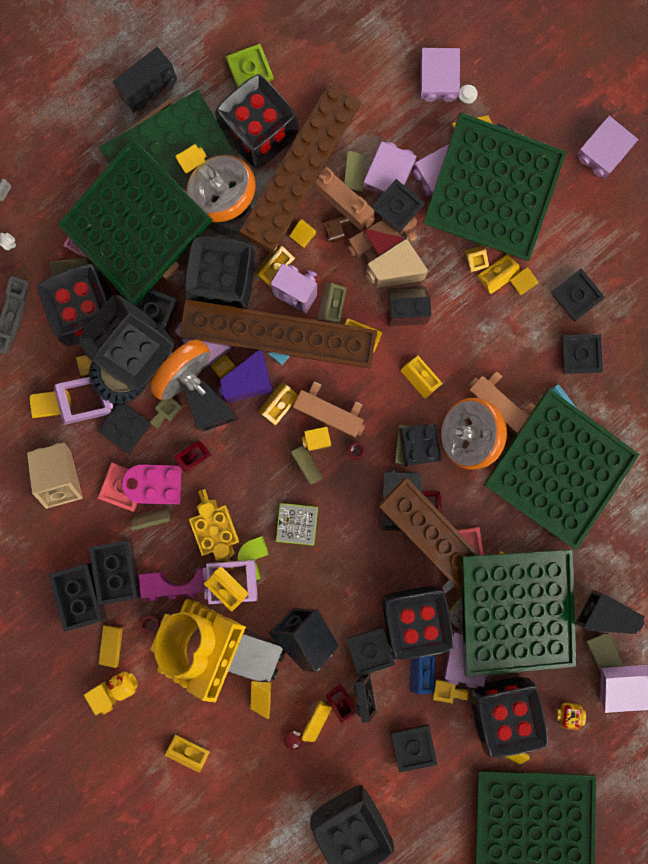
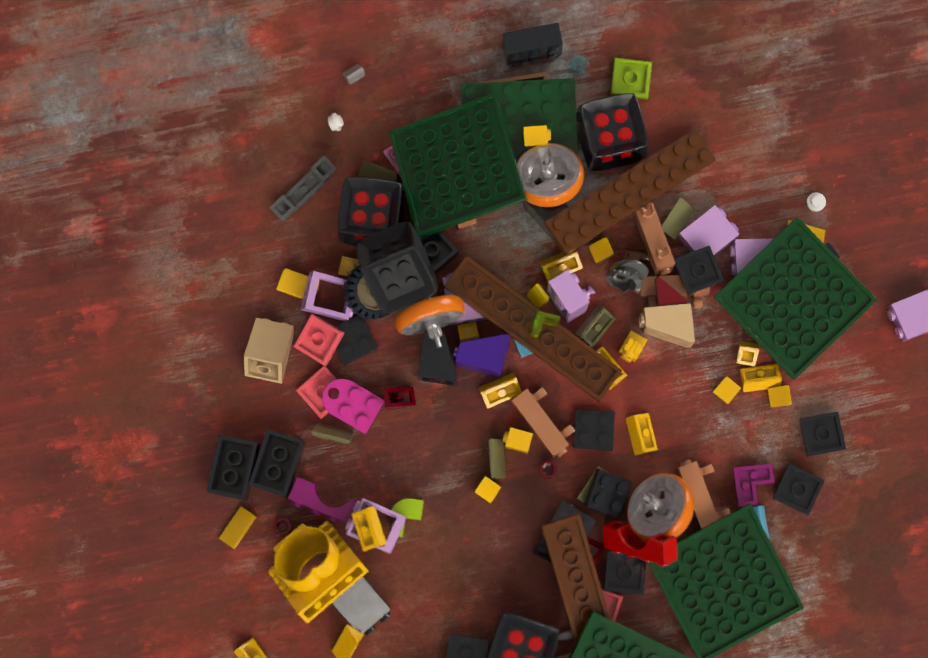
camera: 30 degrees right, 5 degrees down
yellow brick [84,682,116,715] -> none
yellow head [107,671,138,701] -> none
olive plate [150,398,182,429] -> none
black piece [185,236,255,309] -> none
yellow piece [189,489,239,571] -> none
black slope [269,608,339,672] -> none
light grey tile [276,503,318,545] -> none
black slope [387,286,431,327] -> none
lavender brick [420,48,460,102] -> none
none -> coral tile [293,313,345,366]
none -> yellow slope [475,476,501,503]
none -> yellow slope [527,283,549,309]
none -> clear neon green panel [530,311,560,338]
none -> clear light blue plate [568,54,590,76]
none -> black plate [574,409,615,451]
none -> red arch [603,520,677,566]
none -> black plate [603,551,646,595]
none -> dark grey hair [606,260,649,294]
none -> yellow brick [618,331,647,362]
none -> yellow slope [713,376,741,404]
none -> magenta plate [732,463,775,507]

